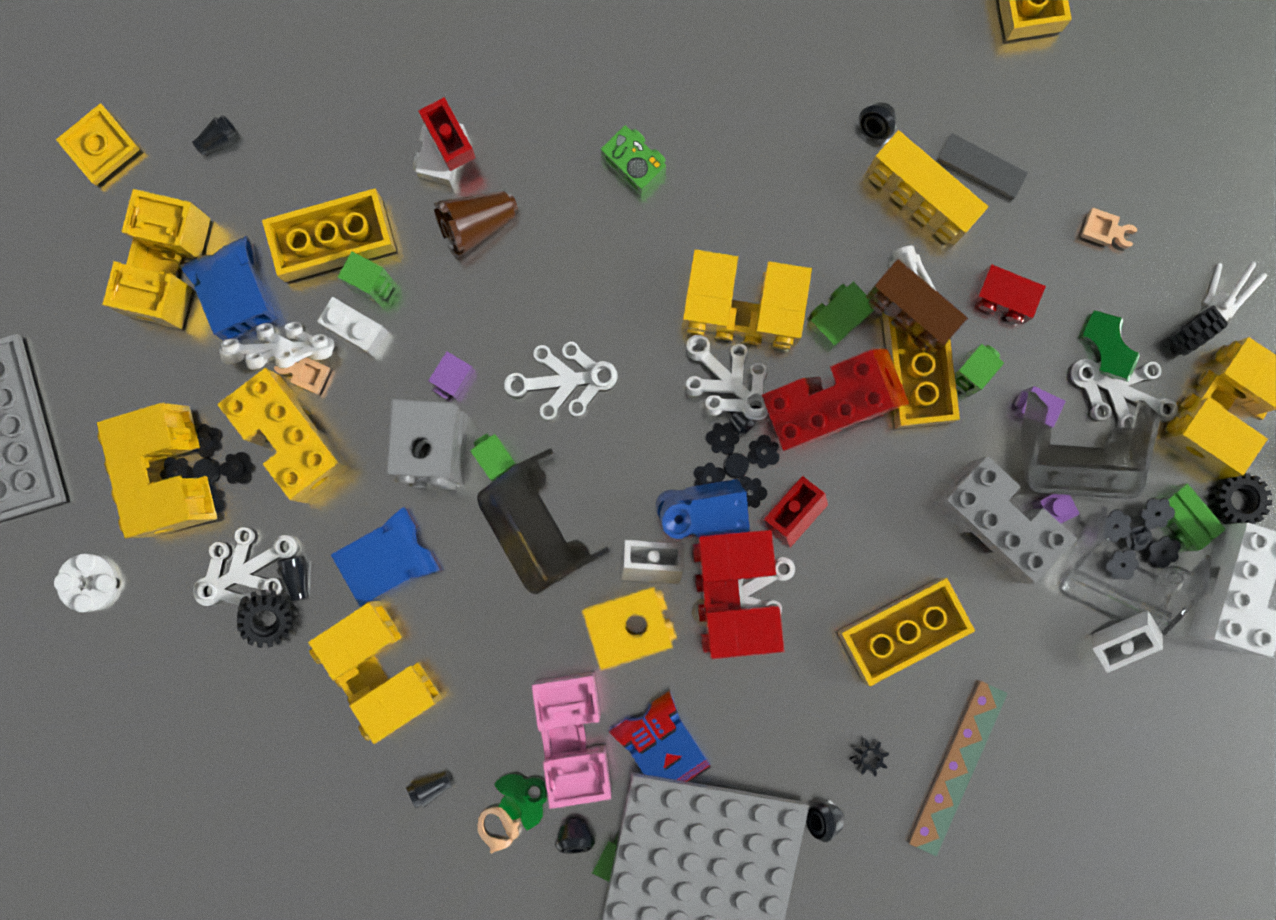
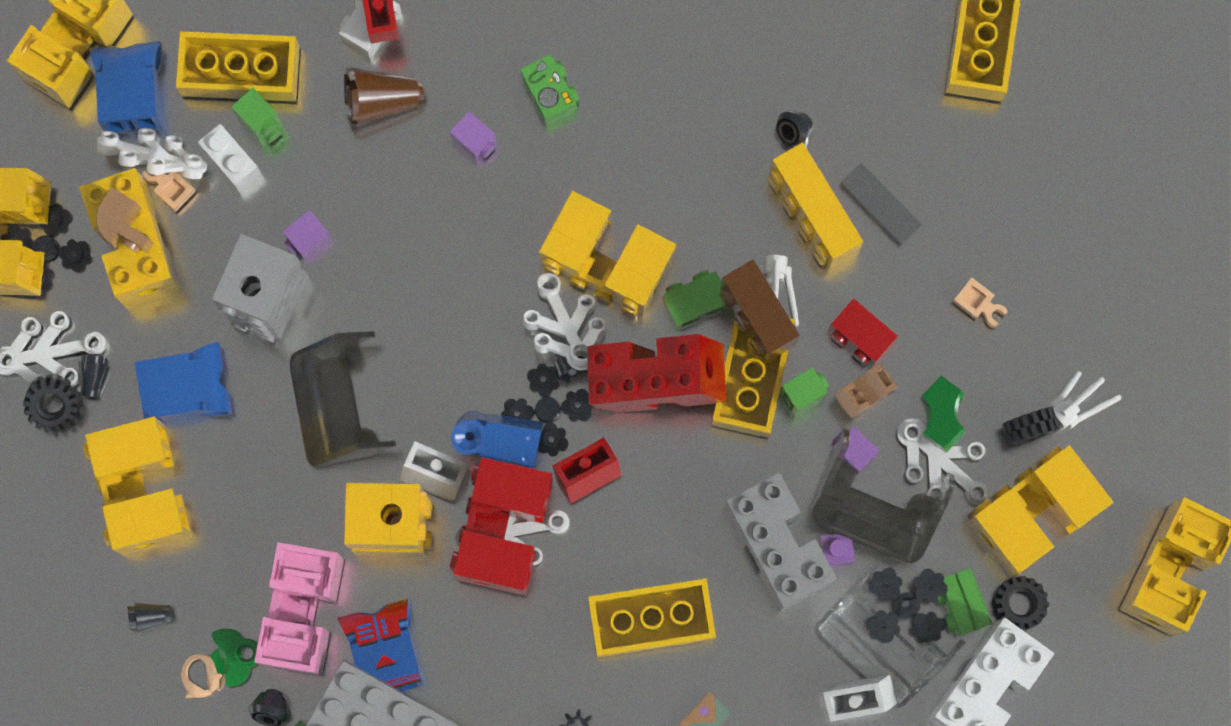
camera: 20 degrees right, 5 degrees down
bright green brick [470,433,519,483] -> none
white plant [504,342,617,421] -> none
none -> medium nougat brick [97,187,154,253]
none -> medium lavender brick [450,111,496,161]
none -> medium nougat brick [834,364,898,419]

